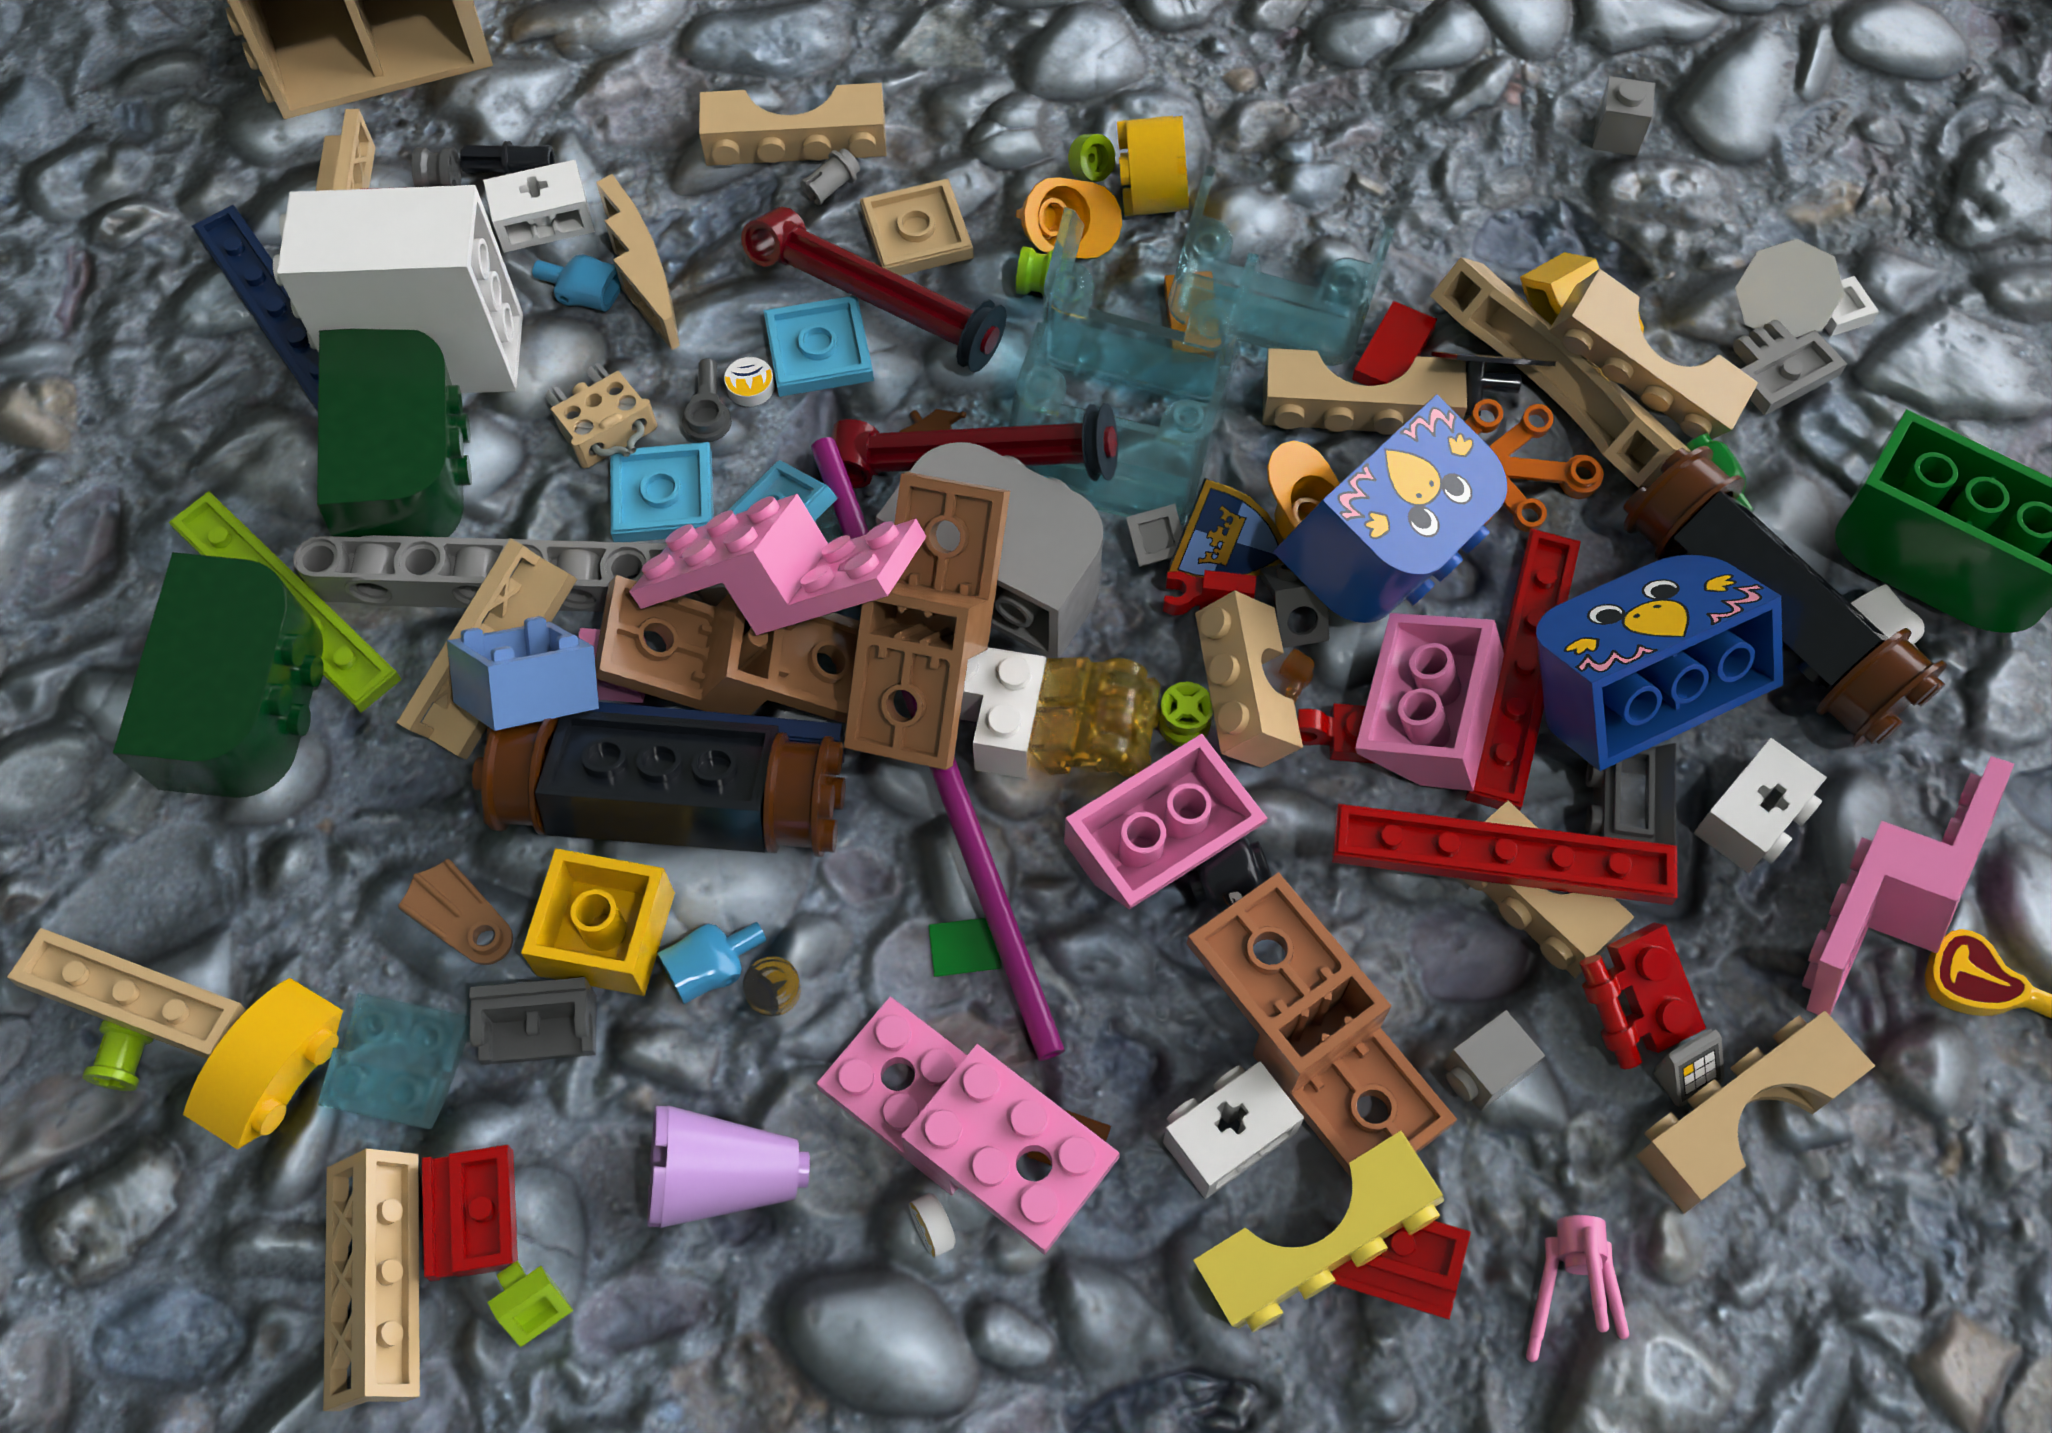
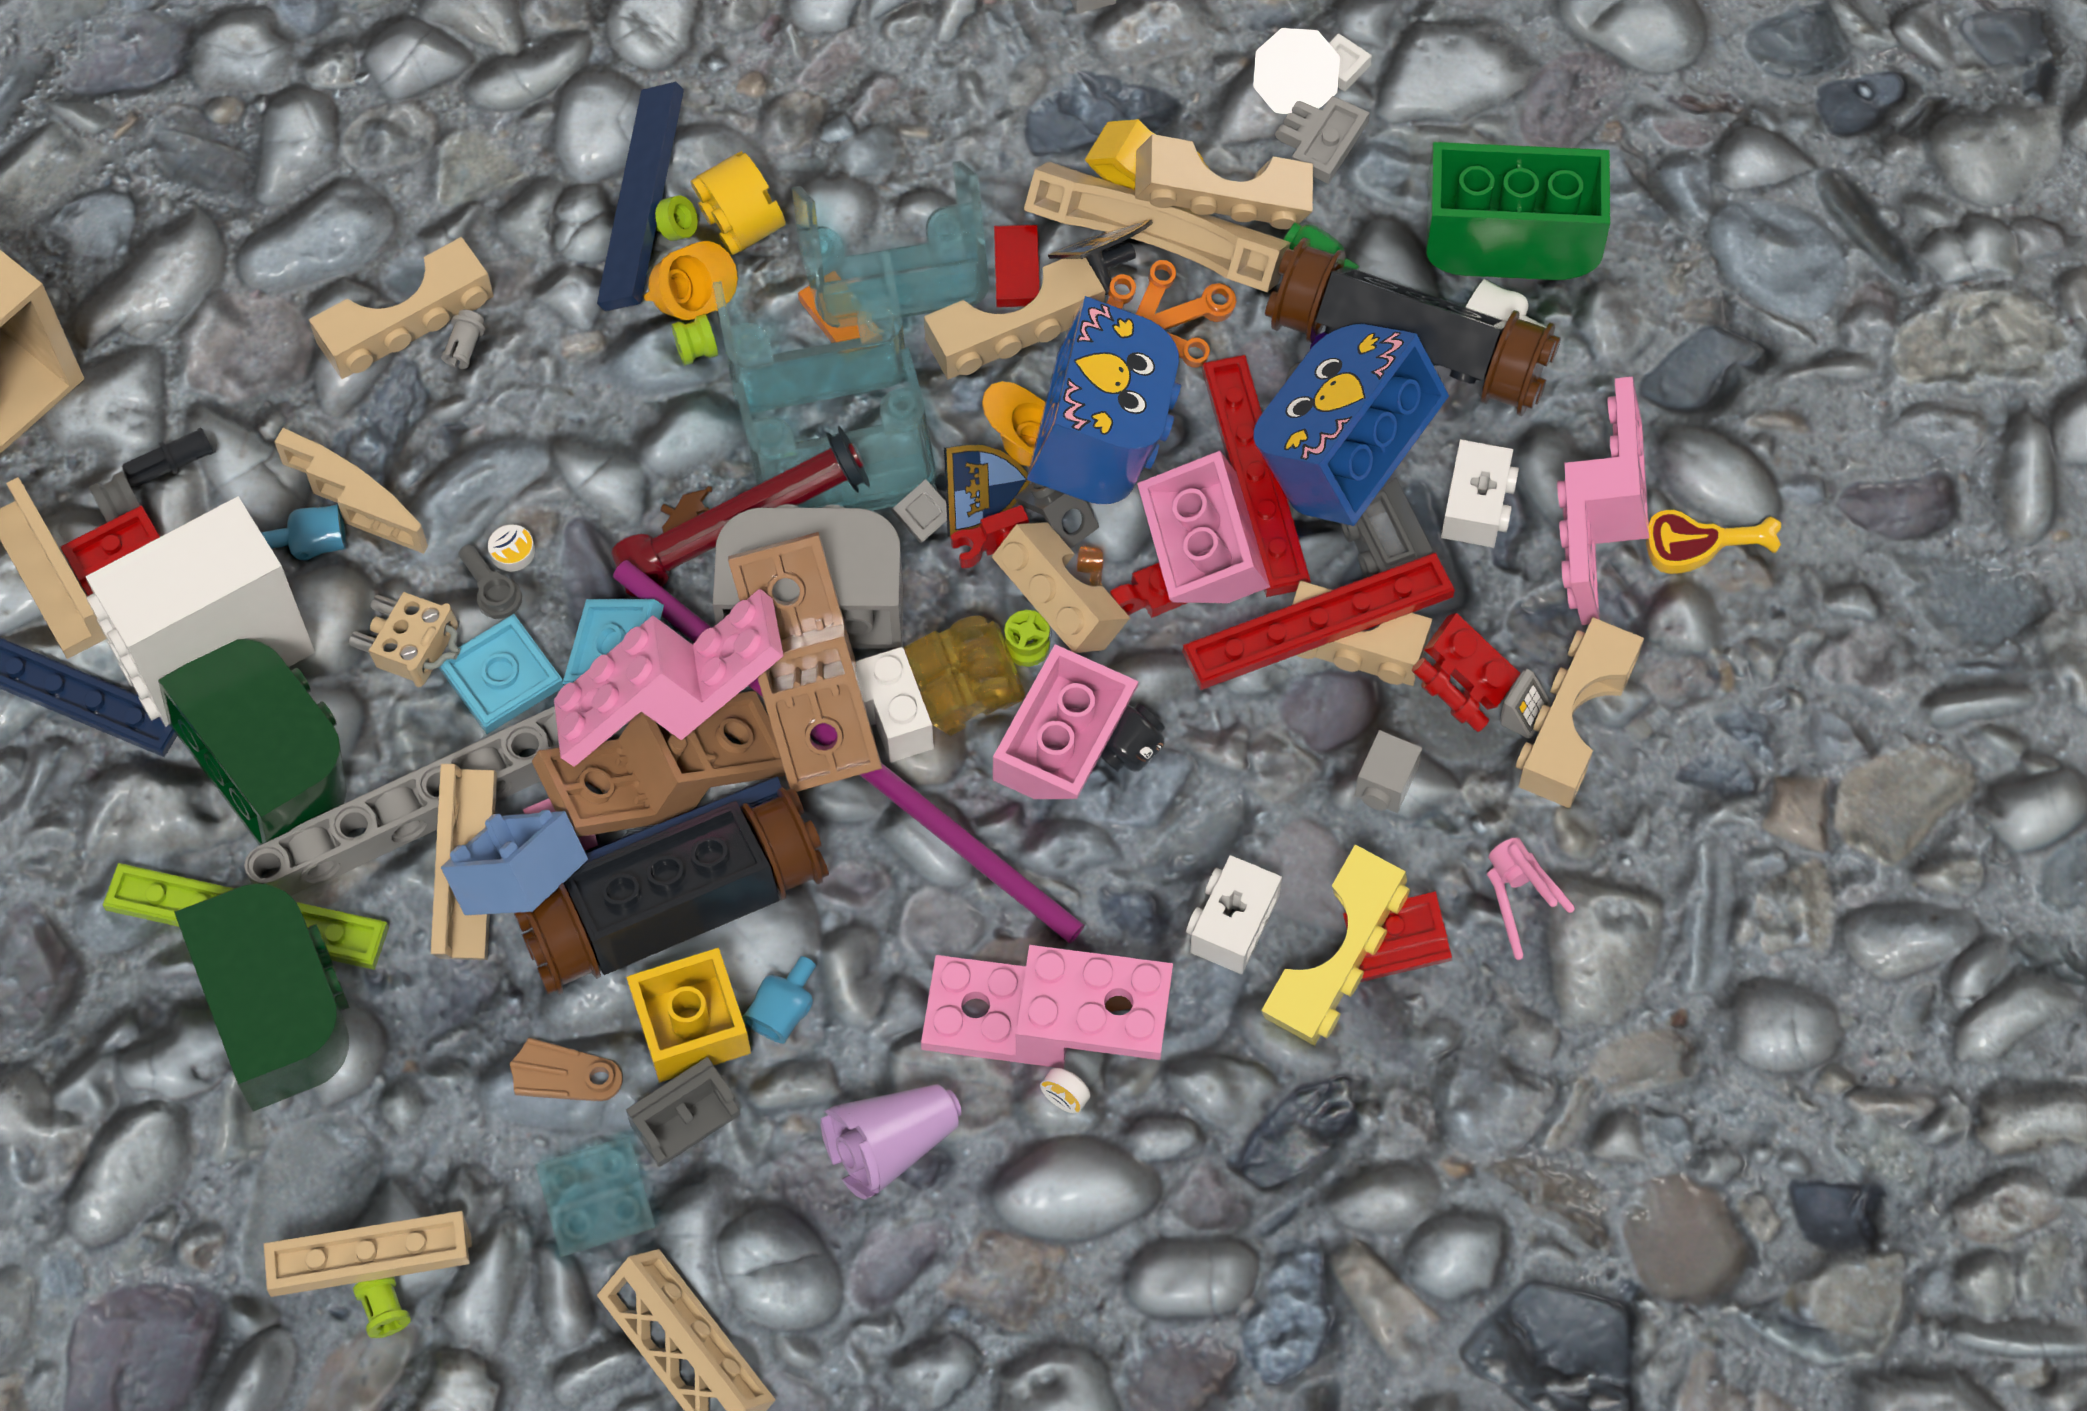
camera: 30 degrees left, 0 degrees up
yellow brick [183,978,343,1150] -> none
red plate [422,1145,518,1282] -> none
white brick [483,160,595,253] -> none
lime tile [487,1260,573,1347] -> none
dark red piece [741,207,1007,373] -> none
clear smoke tile [743,956,801,1017] -> none
medium azure tile [763,296,874,397] -> none
tan tile [860,178,974,276] -> none
green sticker [929,918,1001,977] -> none
nougat bracket [1187,872,1457,1178] -> none
none -> dark blue tile [597,81,684,311]

